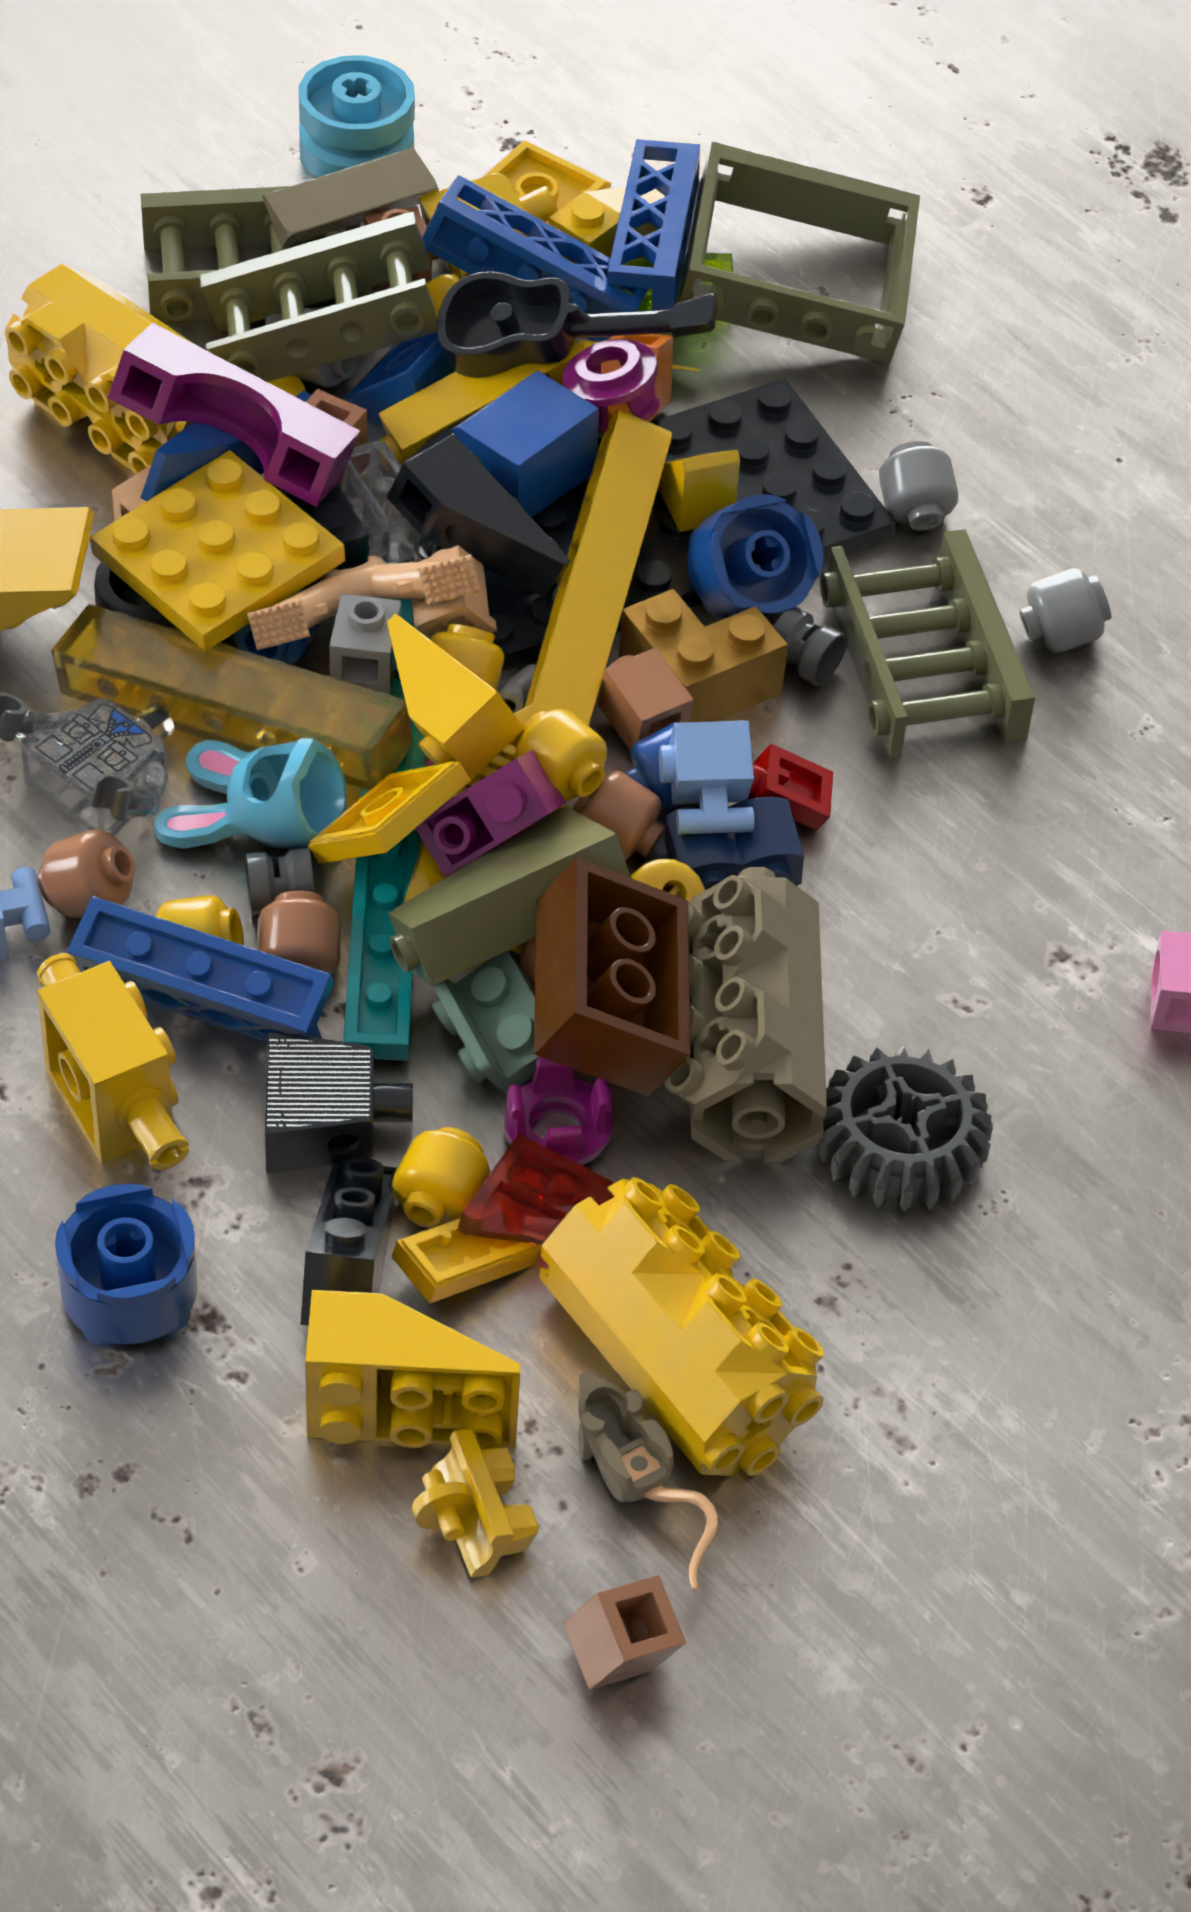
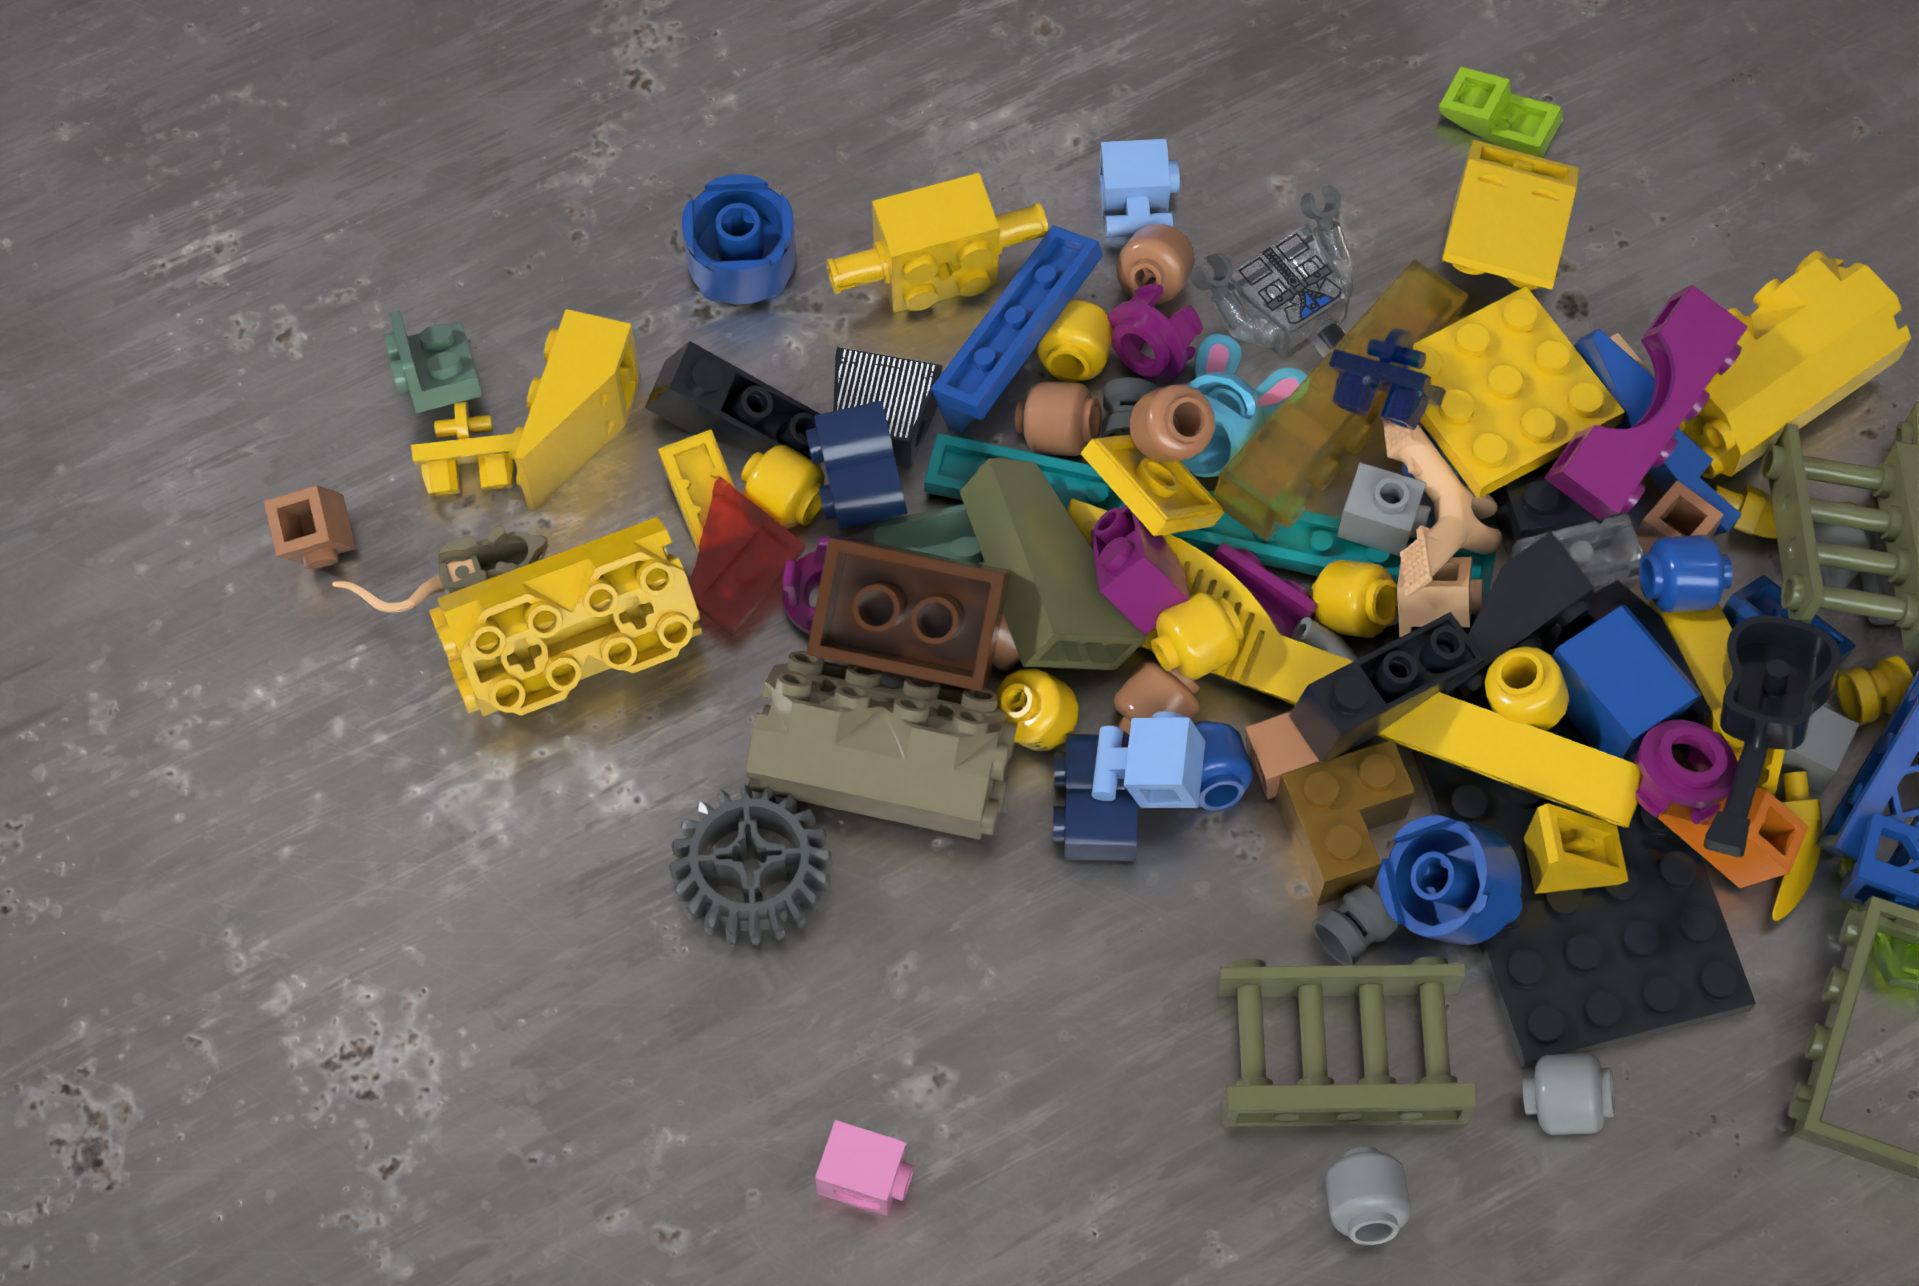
camera: 105 degrees right, 15 degrees up
yellow slope [387,613,524,780] -> none
red bracket [737,743,834,830] -> none
none -> sand green bracket [383,310,483,413]
none -> dark blue brick [805,400,908,529]
none -> magenta piece [1108,284,1203,382]
none -> nougat head [1129,384,1215,463]
none -> black slope [1289,612,1485,764]
none -> clear blue hips [1329,328,1446,430]
none -> yellow head [1484,646,1569,731]
none -> blue head [1639,535,1733,613]

